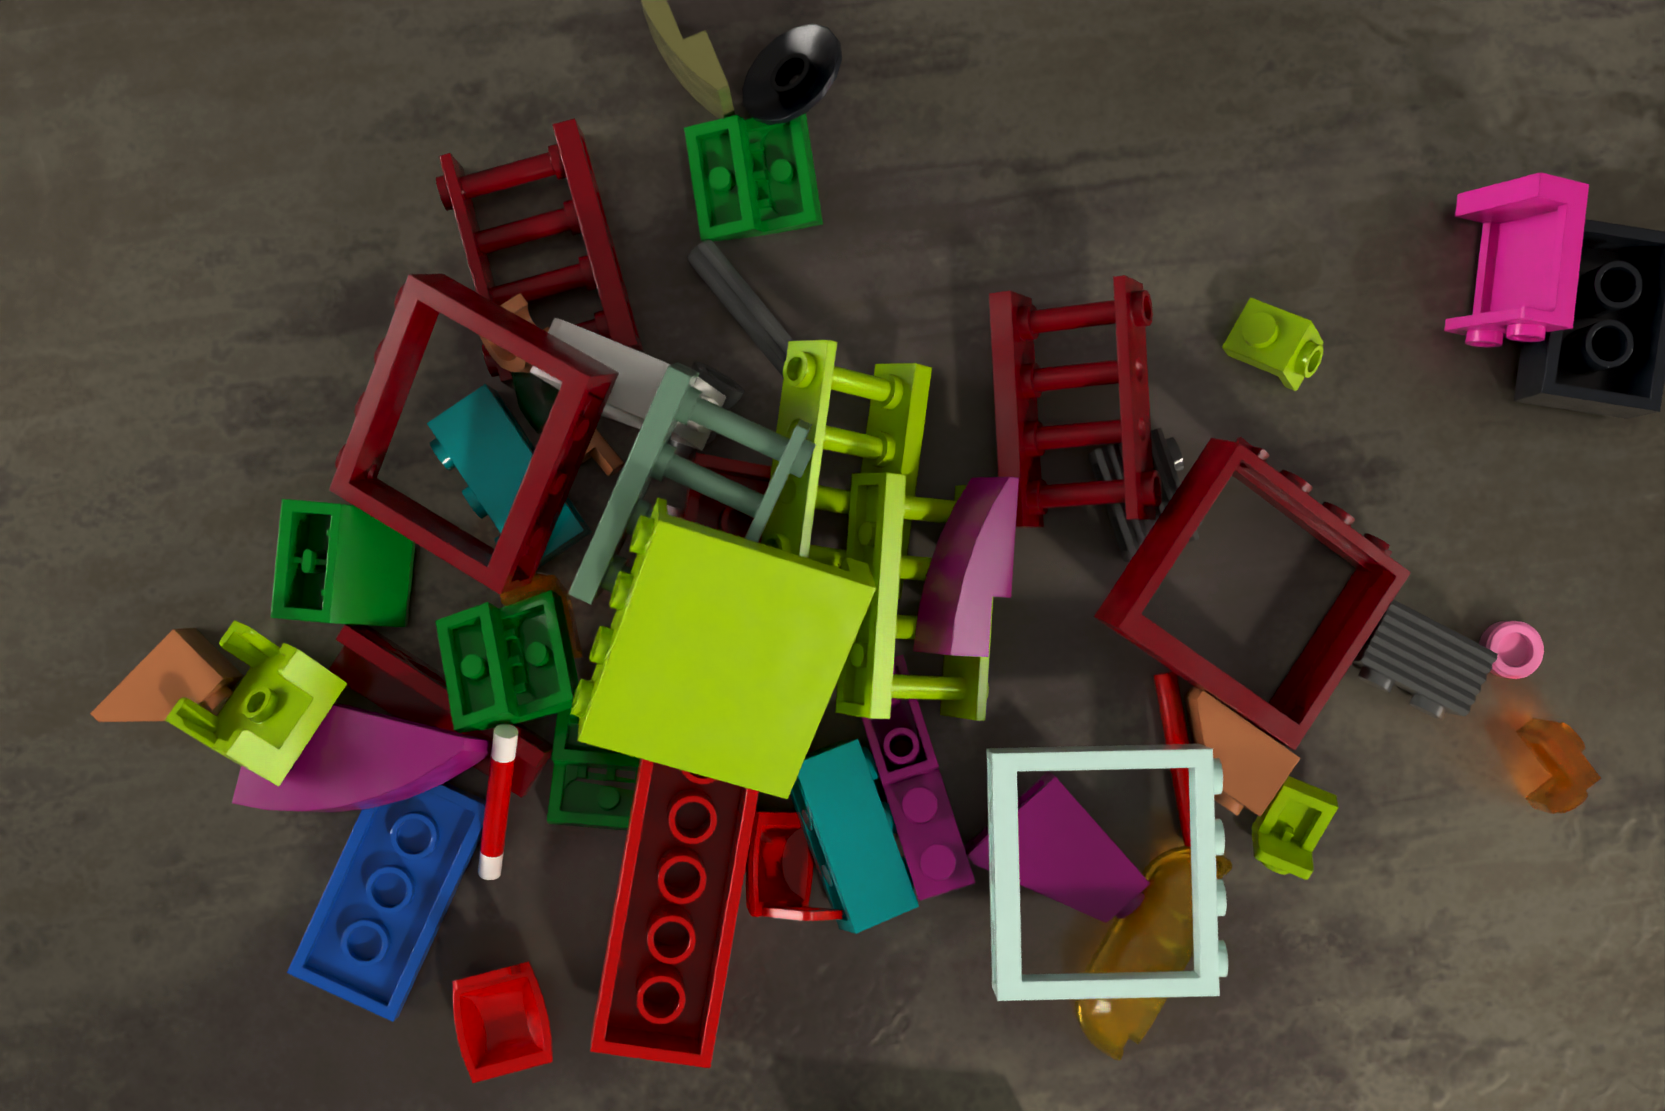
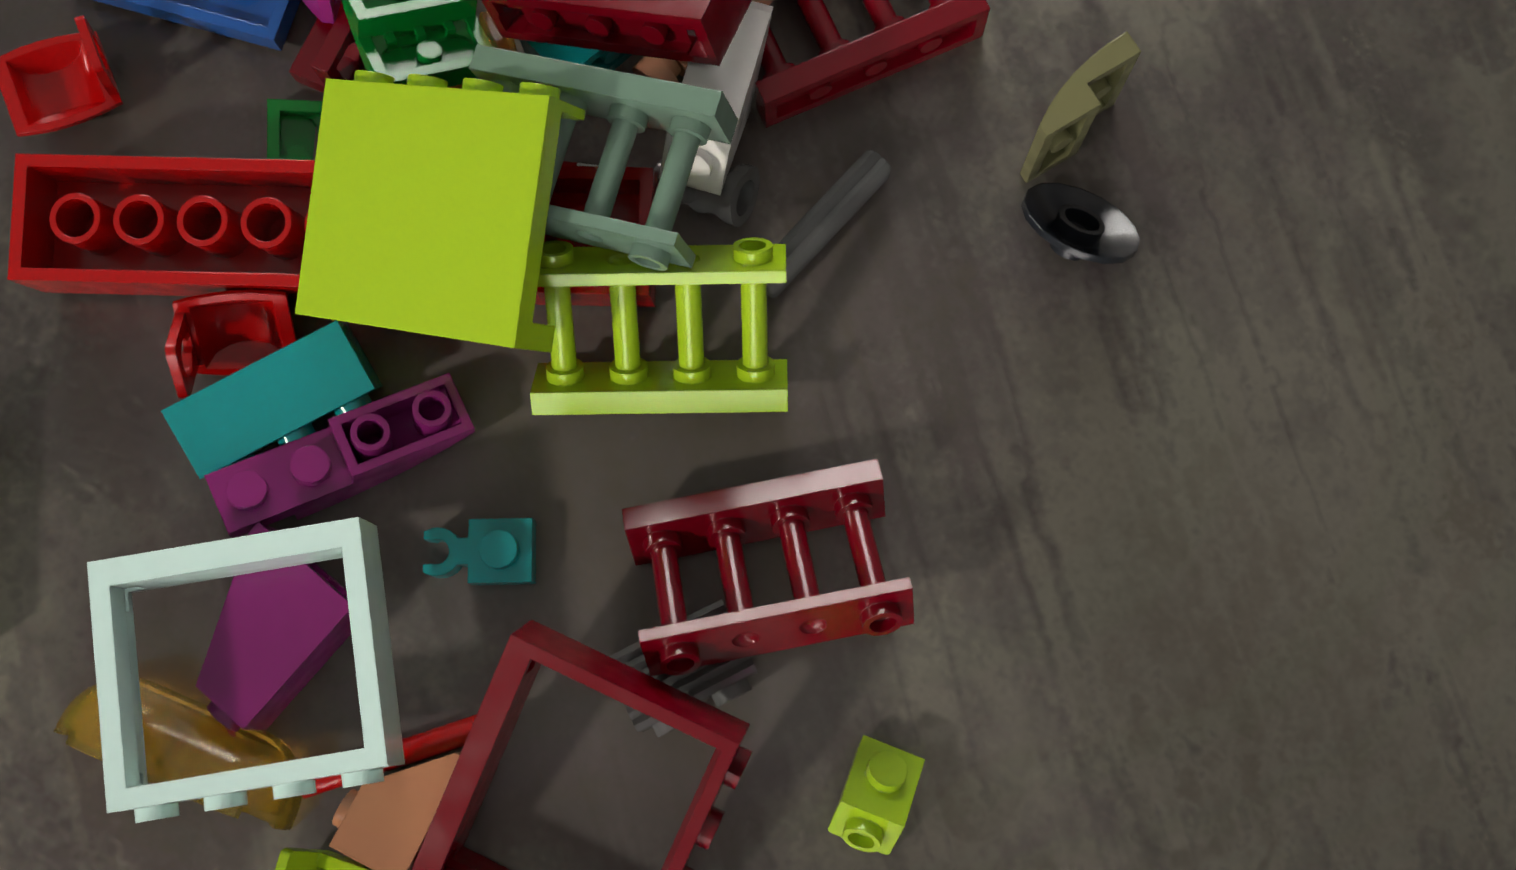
camera: 80 degrees right, 10 degrees down
red bar [478,724,518,880] -> none
green slope [684,113,823,242] -> none
lime fence [836,472,994,721] -> none
magenta slope [913,477,1019,657] -> none
none -> teal plate [423,518,537,585]

